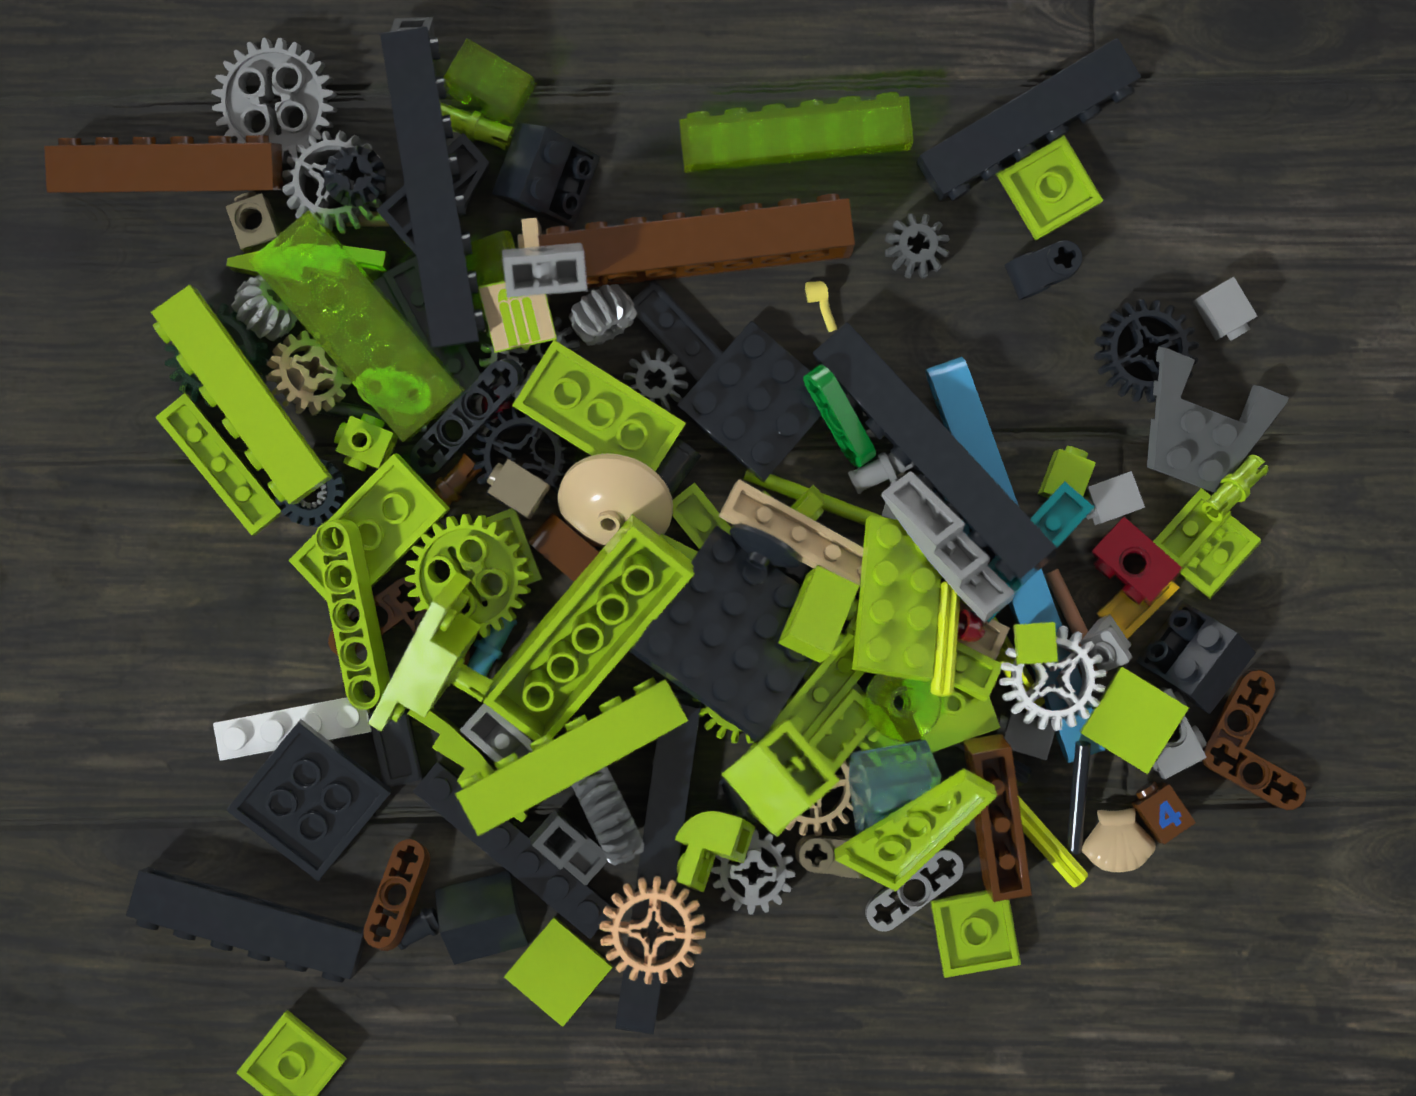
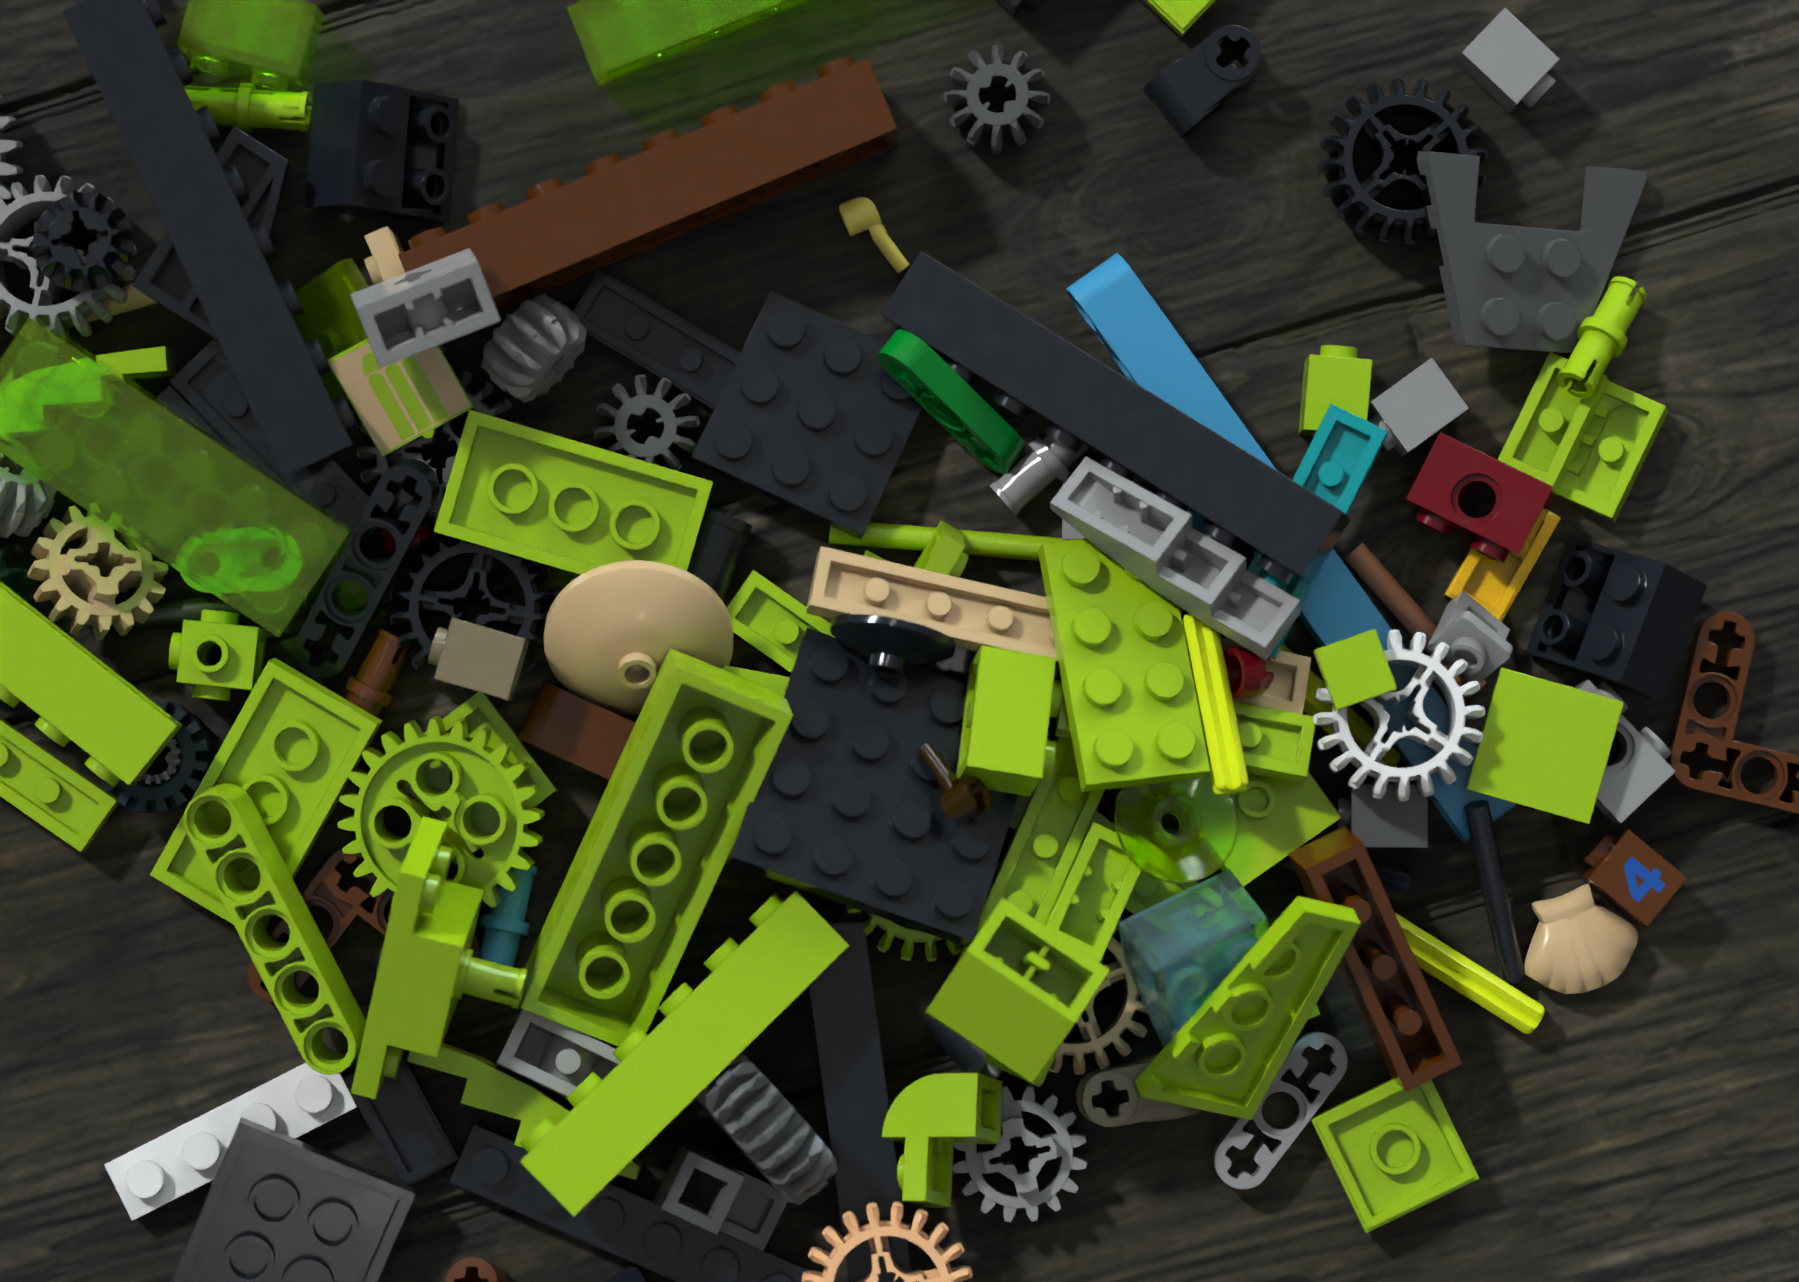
camera: 20 degrees left, 0 degrees up
none -> dark brown hand [918,743,992,818]

